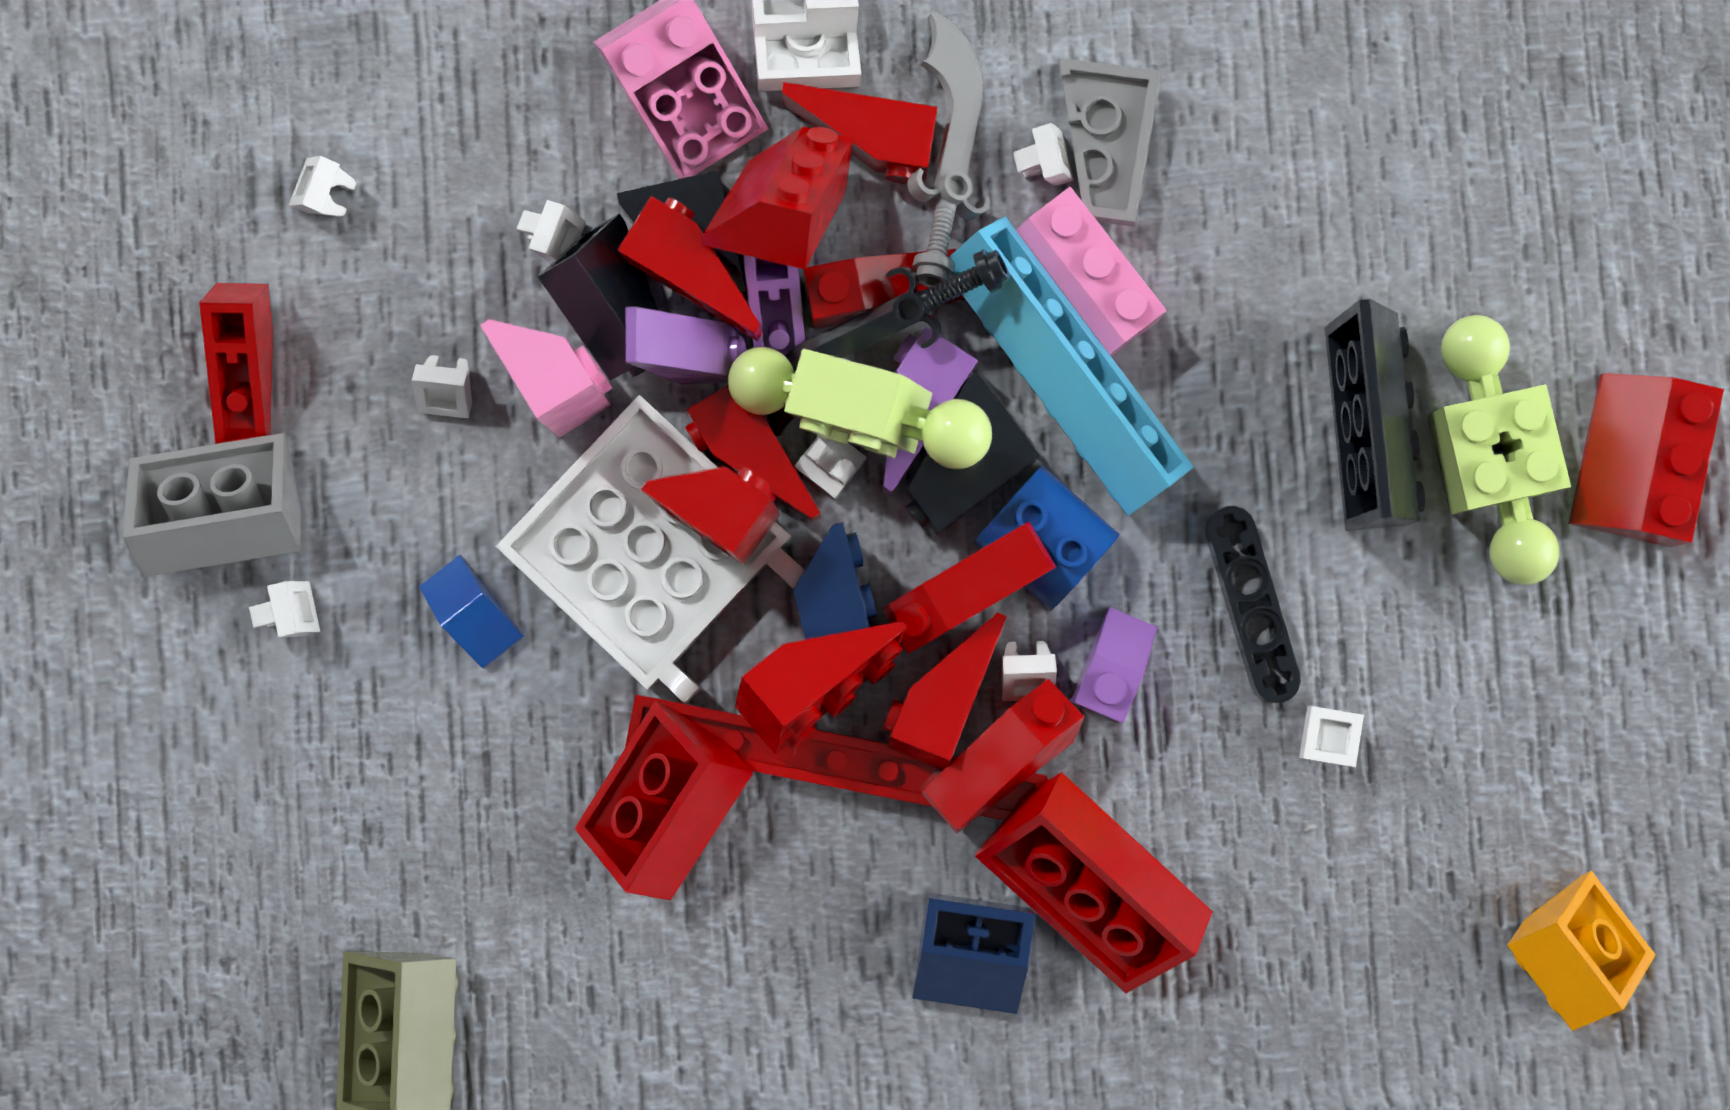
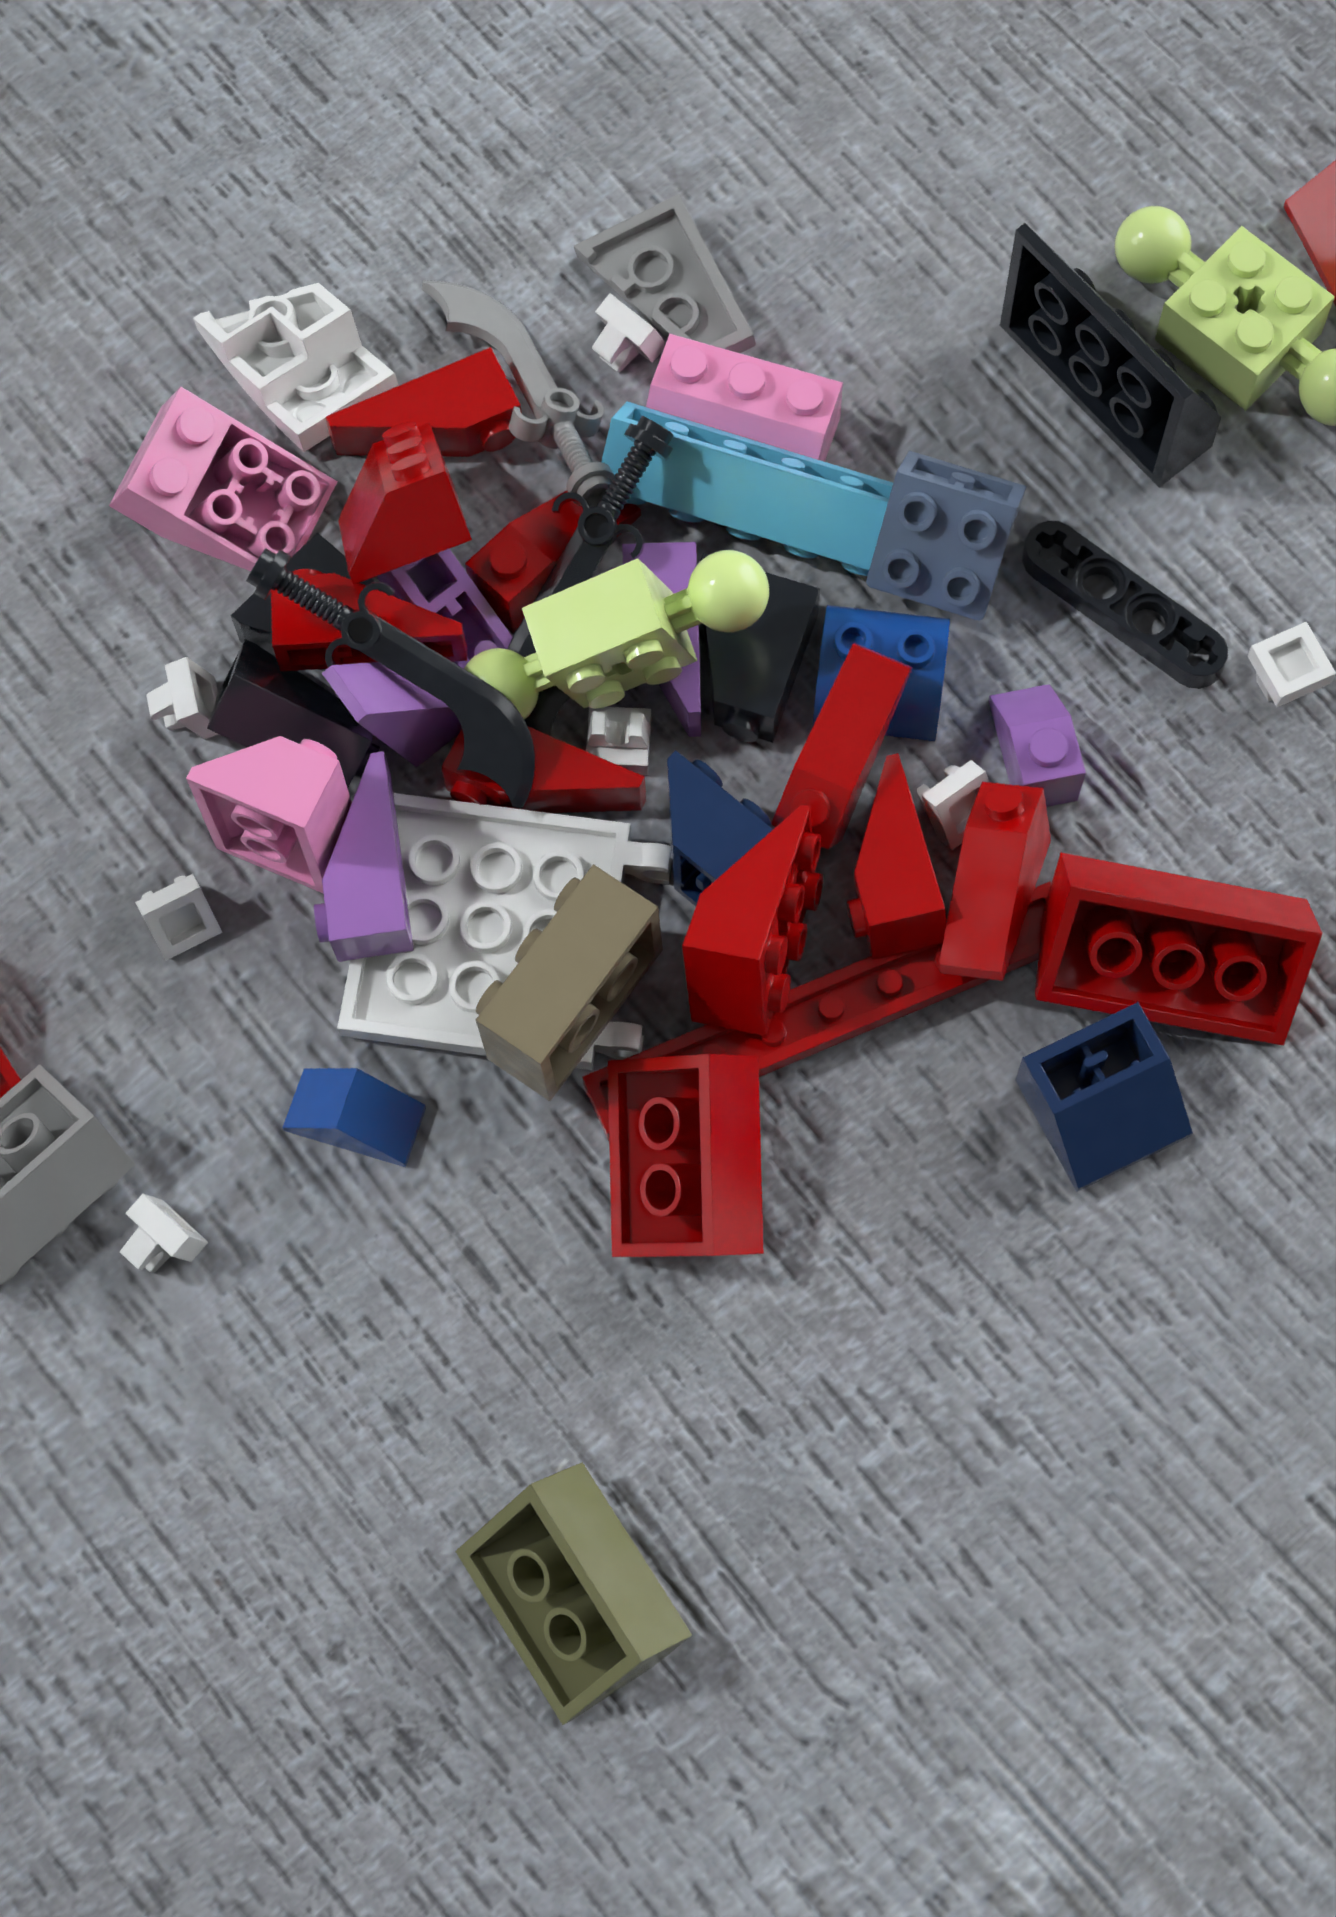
camera: 30 degrees left, 15 degrees down
red slope [641,467,780,566] -> none
none -> black sword [246,548,535,808]
none -> medium lavender slope [314,751,414,962]
none -> dark tan brick [475,864,663,1101]
none -> sand blue bracket [866,451,1027,621]

